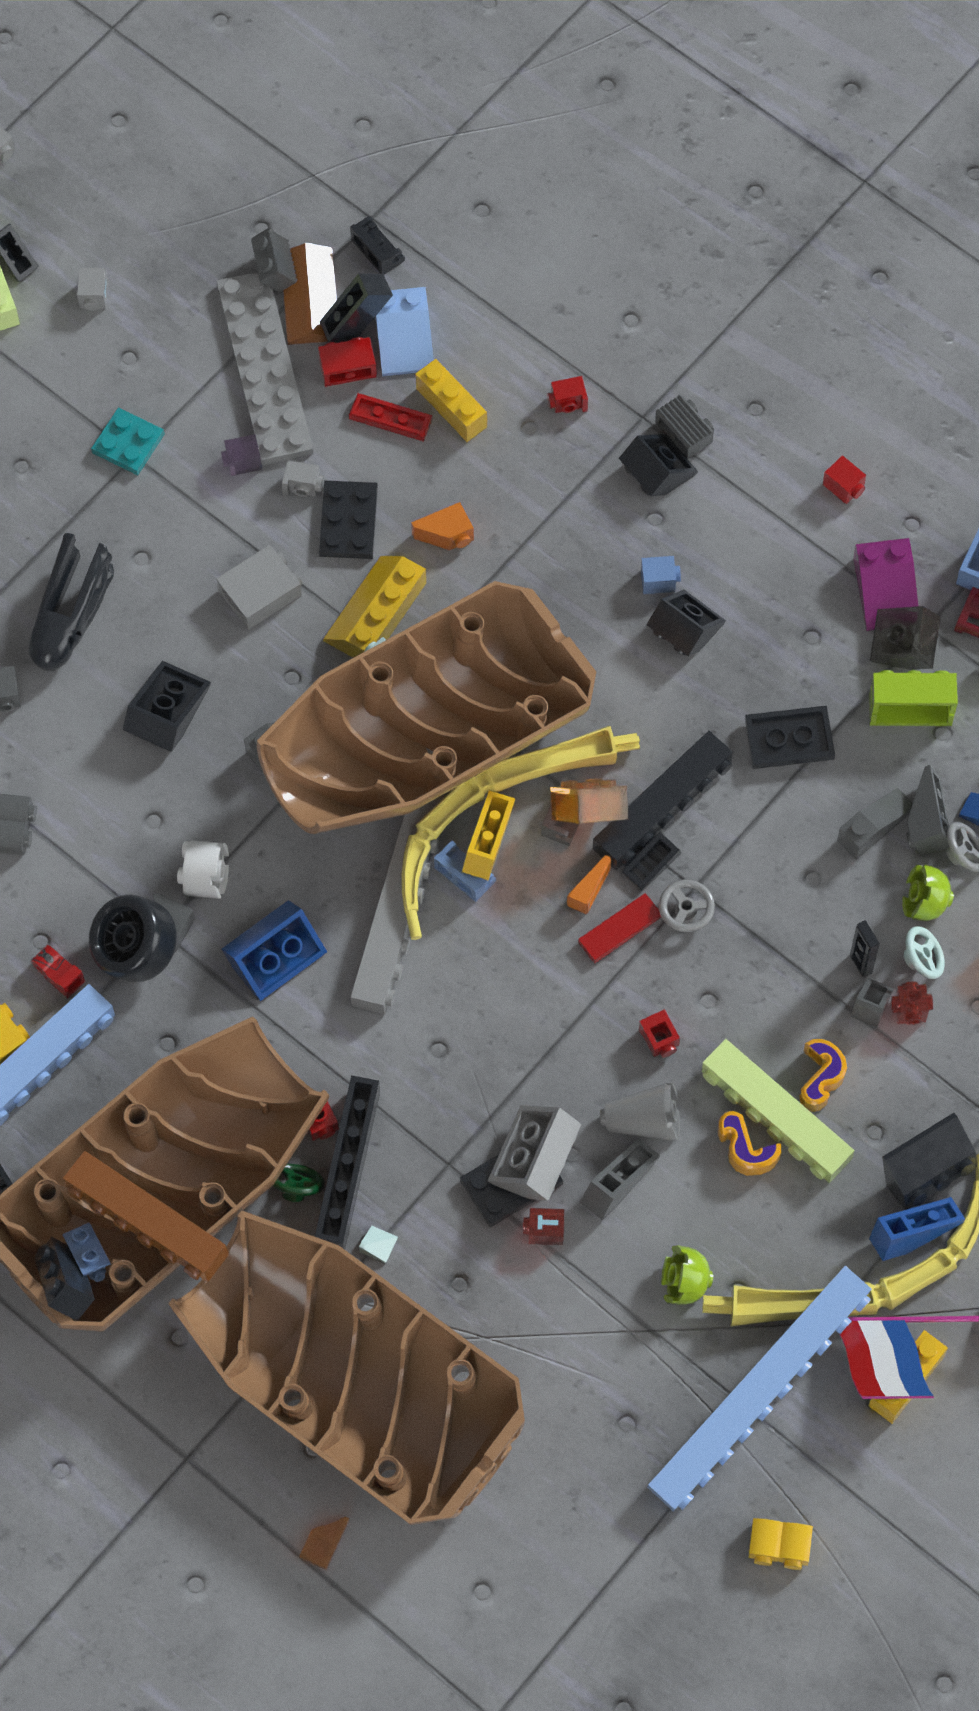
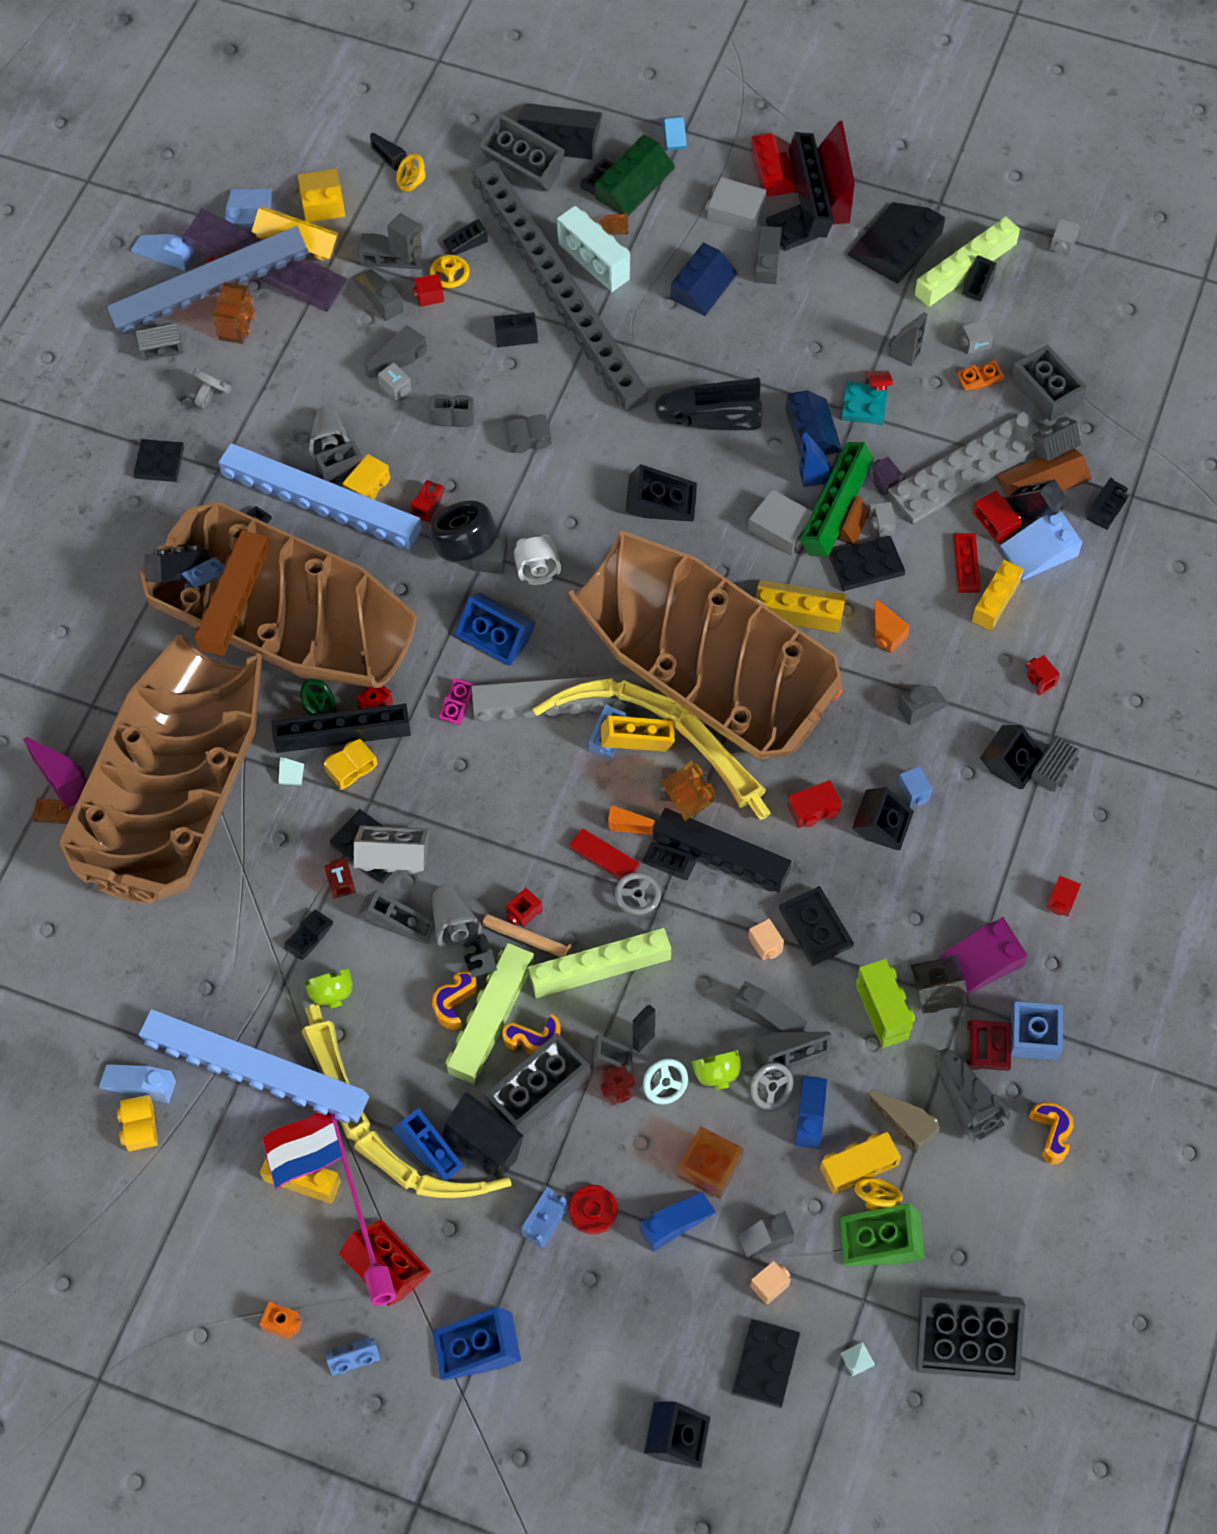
camera: 70 degrees right, 5 degrees down
none -> magenta slope [23,737,87,809]
none -> light blue slope [99,1064,176,1103]
none -> black slope [284,909,333,960]
none -> yellow brick [324,739,378,790]
none -> dark pink slope [438,678,476,725]
none -> black hinge [463,934,497,977]
none -> light nougat axle [482,914,573,958]
none -> dark grey slope [484,1033,592,1135]
none -> yellowish green brick [528,928,671,998]
none -> light nougat brick [748,918,784,961]
none -> dark blue slope [785,390,842,455]
none -> red brick [787,780,842,828]
none -> blue slope [799,433,832,487]
none -> green brick [800,442,874,557]
none -> dark orange slope [840,496,869,545]
none -> red slope [865,370,893,391]
none -> dark grey slope [889,312,928,366]
none -> dark grey slope [898,685,948,725]
none -> orange slope [956,360,1004,391]
none -> dark grey brick [1011,344,1087,421]

